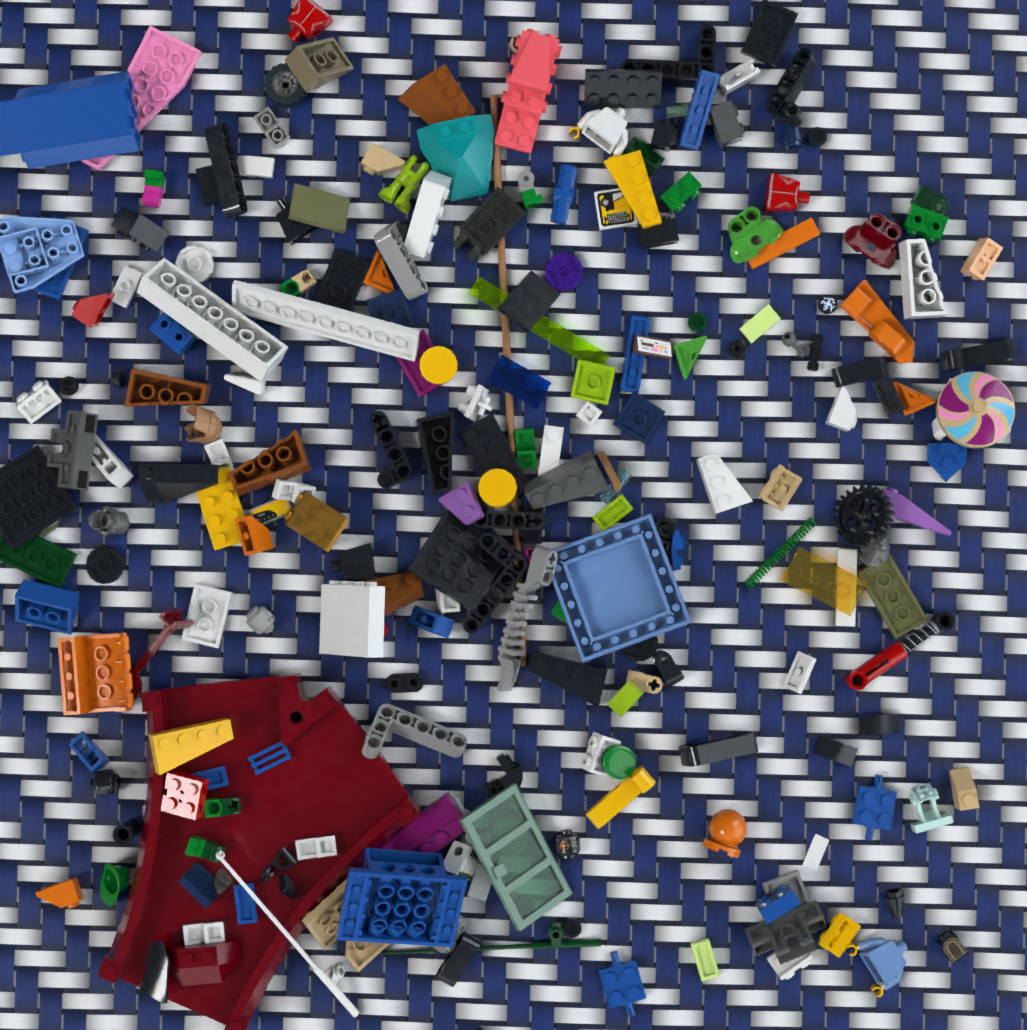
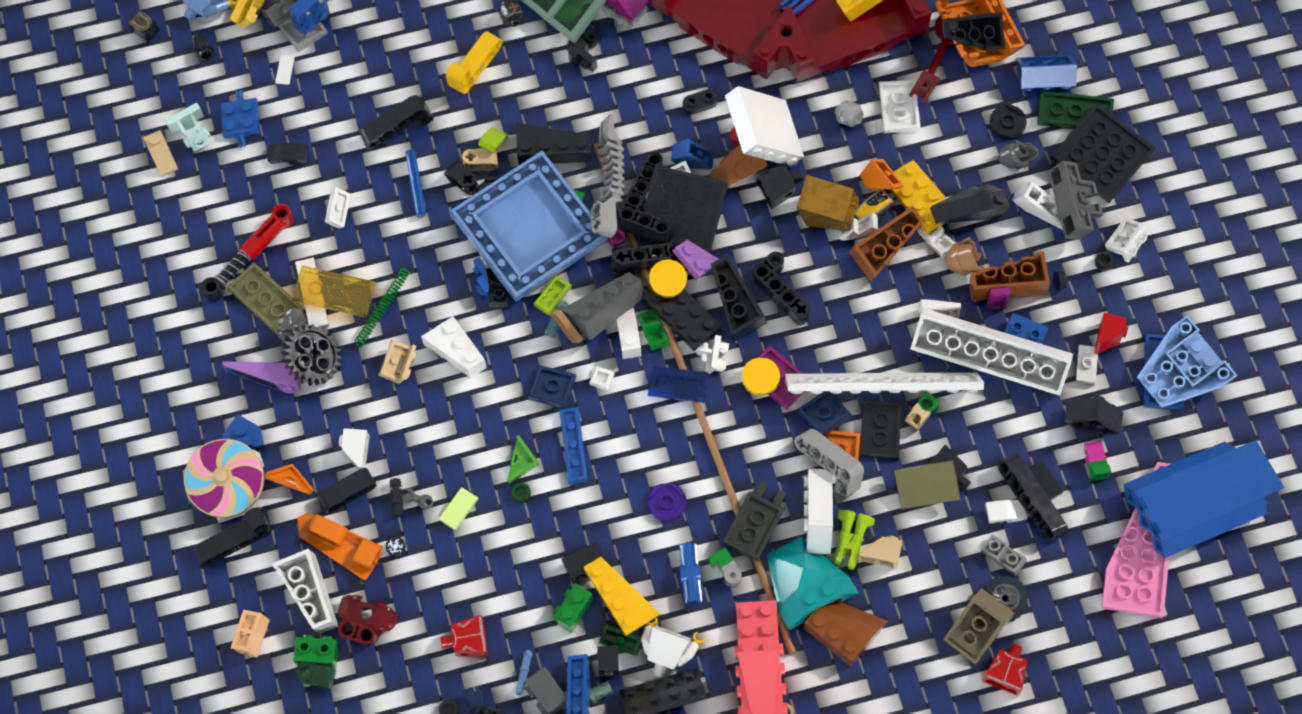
camera: 170 degrees right, 20 degrees down
white tile [175,245,214,283] -> none
light grey beam [362,704,467,759] -> none
clear neon green tile [468,276,610,364] -> none
black tile [497,270,561,333] -> none
lime plate [570,359,616,405] -> none
white bracket [581,732,621,778] -> none
tile [594,188,637,231] -> none
green piece [601,745,636,779] -> none
slope [632,334,672,360] -> none
orange tile [703,809,747,858] -> none
black plate [727,340,746,359] -> none
bright green piece [728,206,783,264] -> none
orange tile [747,217,820,270] -> none
black slope [856,714,899,736] -> none
black plate [872,375,906,417] -> none
none -> blue axle [405,149,426,217]
none -> medium blue piece [516,650,532,696]
none -> black wedge [942,12,1005,51]
none -> magenta tile [986,287,1011,311]

